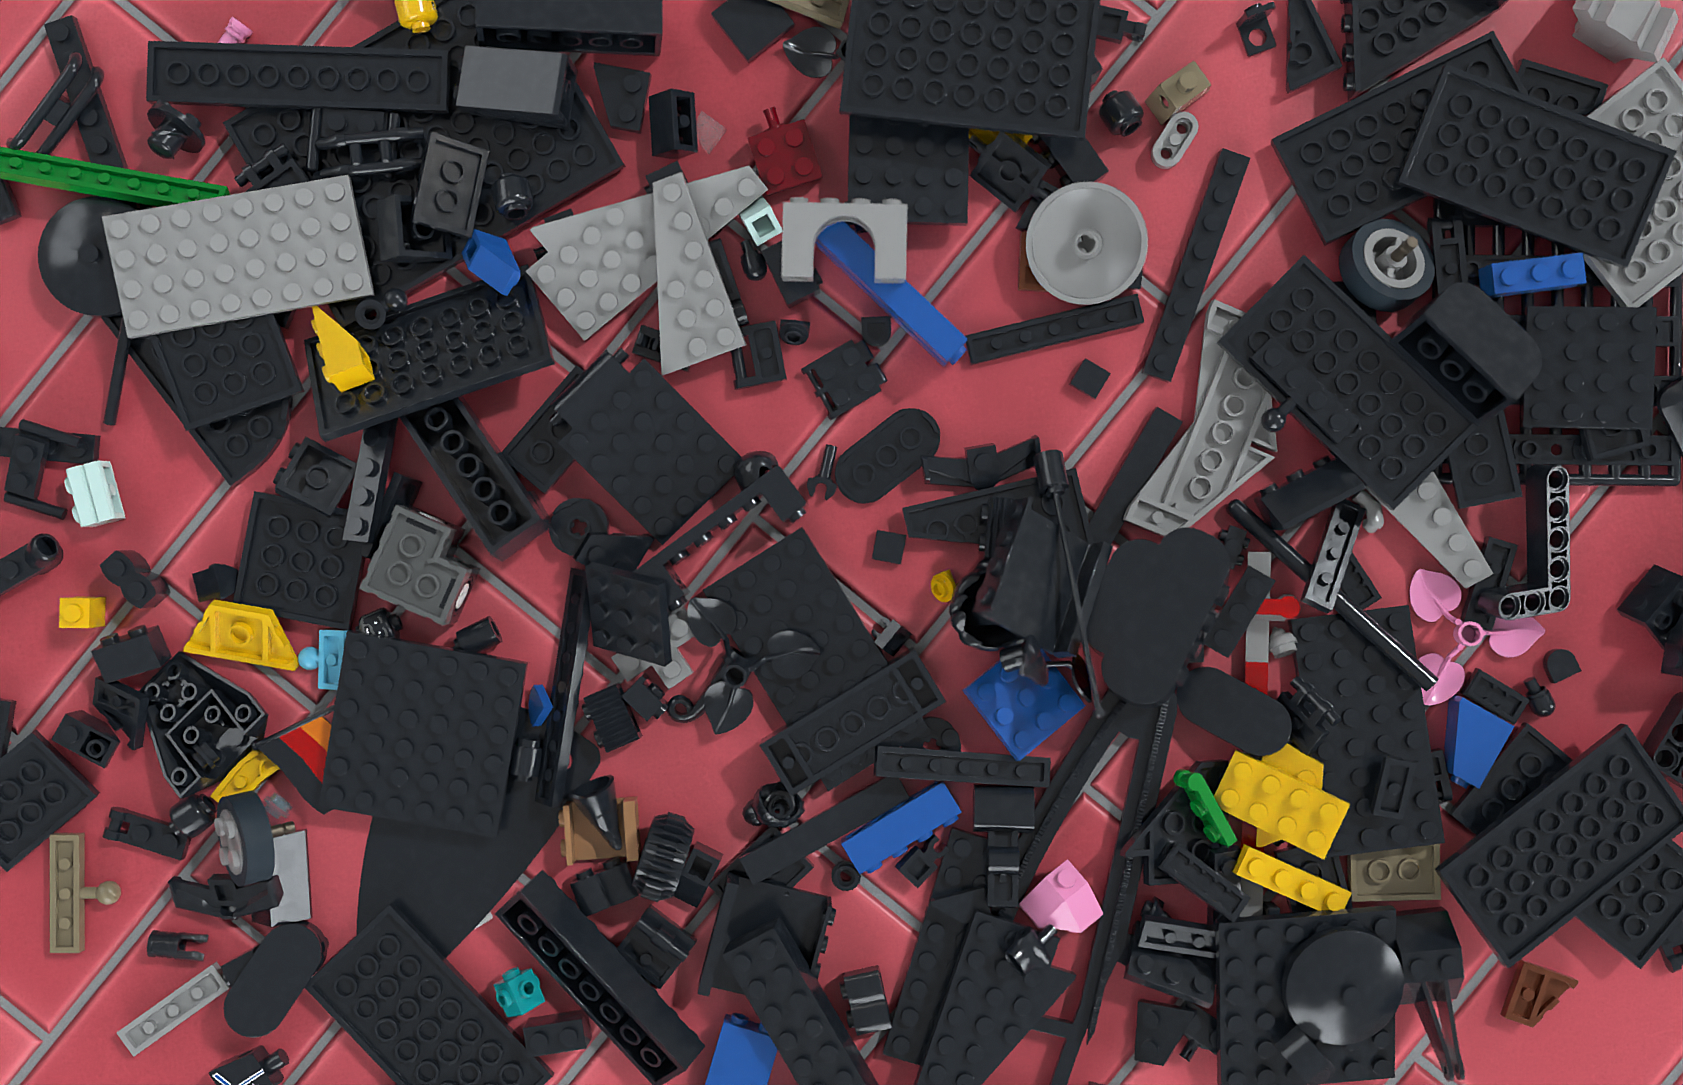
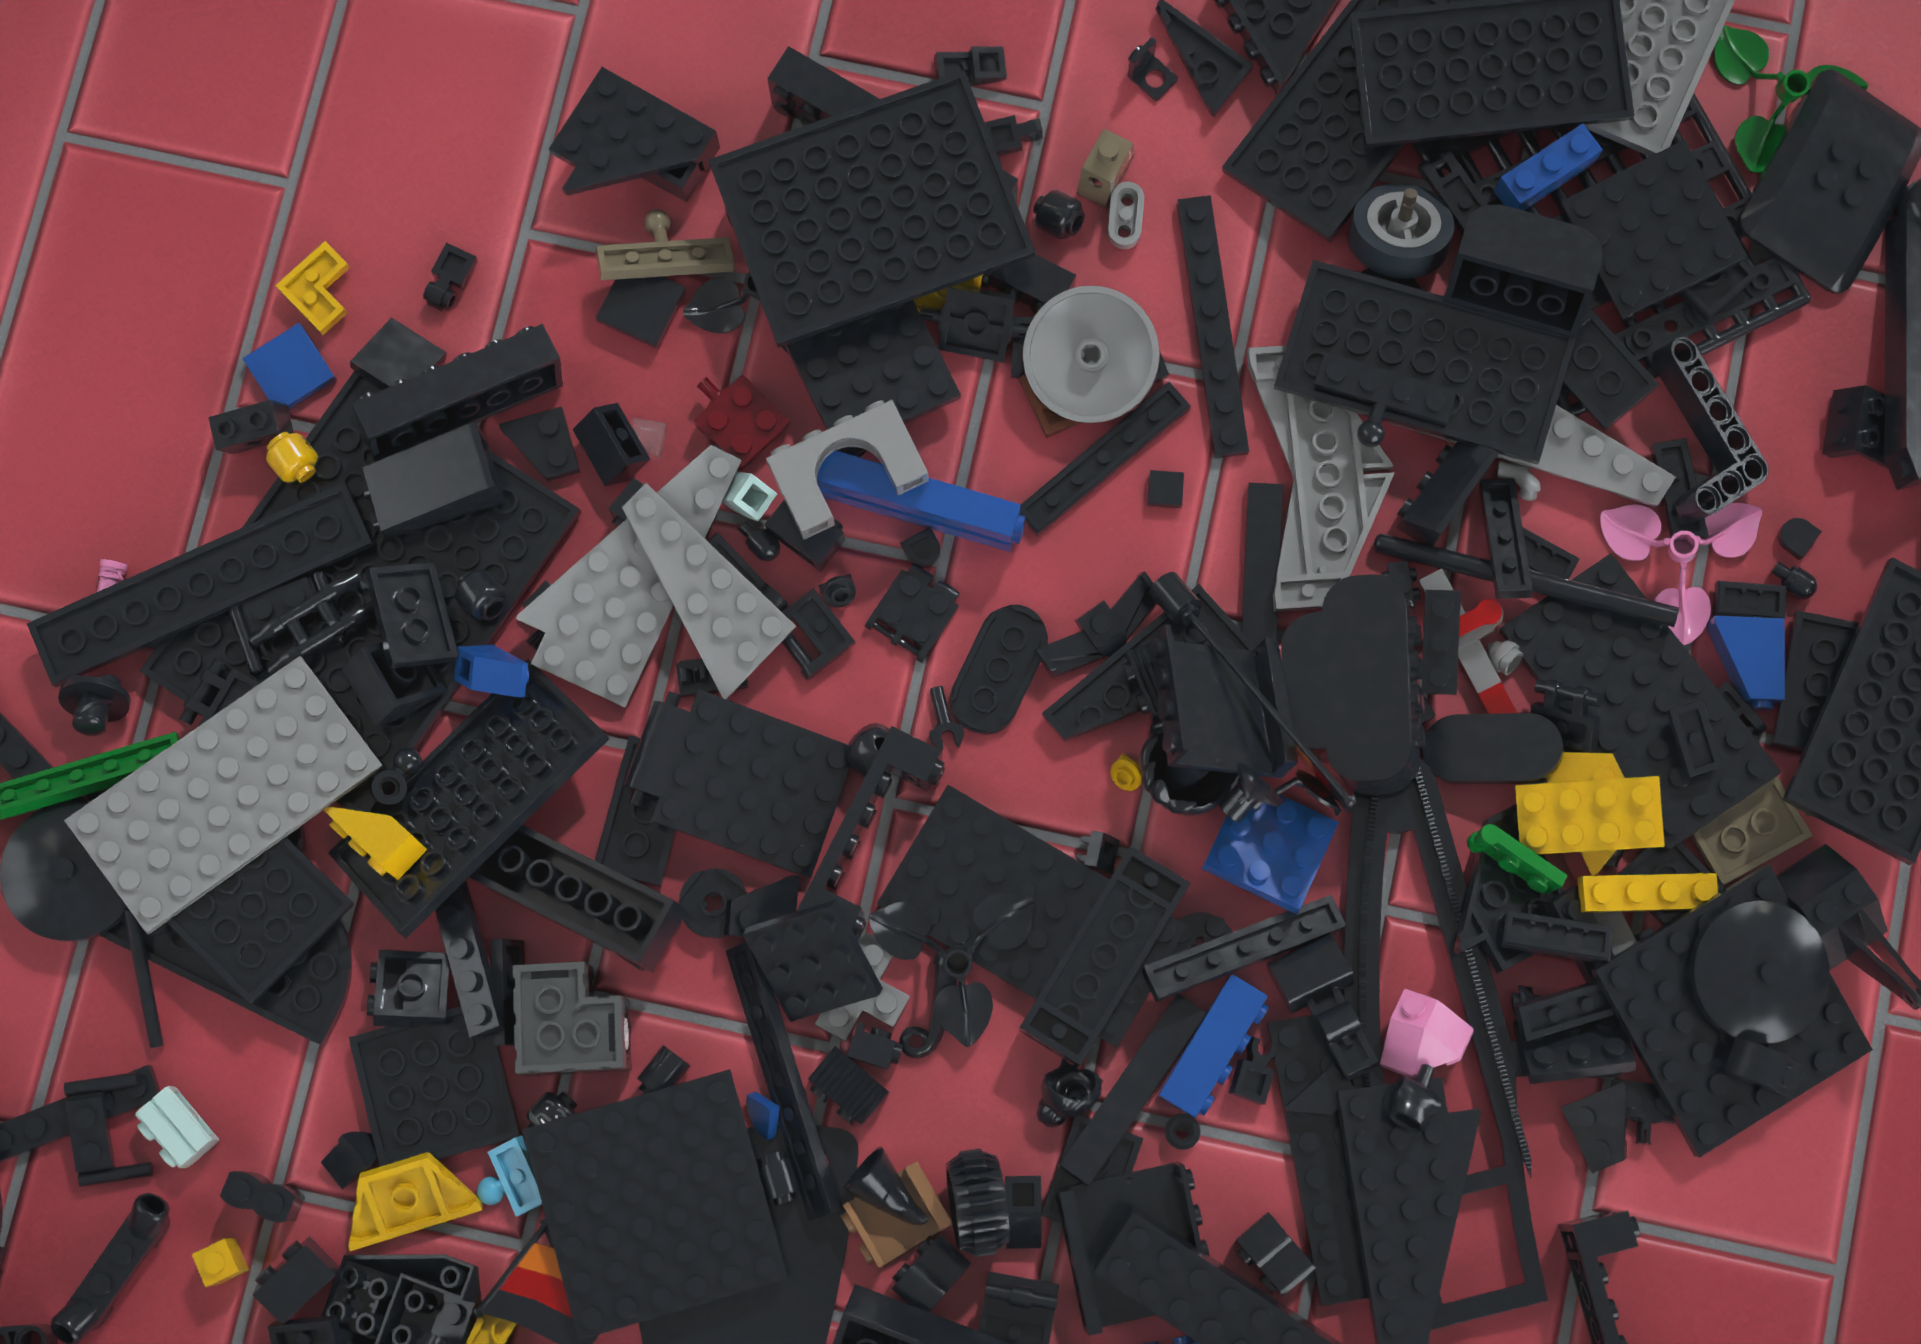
camera: 25 degrees left, 10 degrees down
black tile [872,530,906,564] -> none

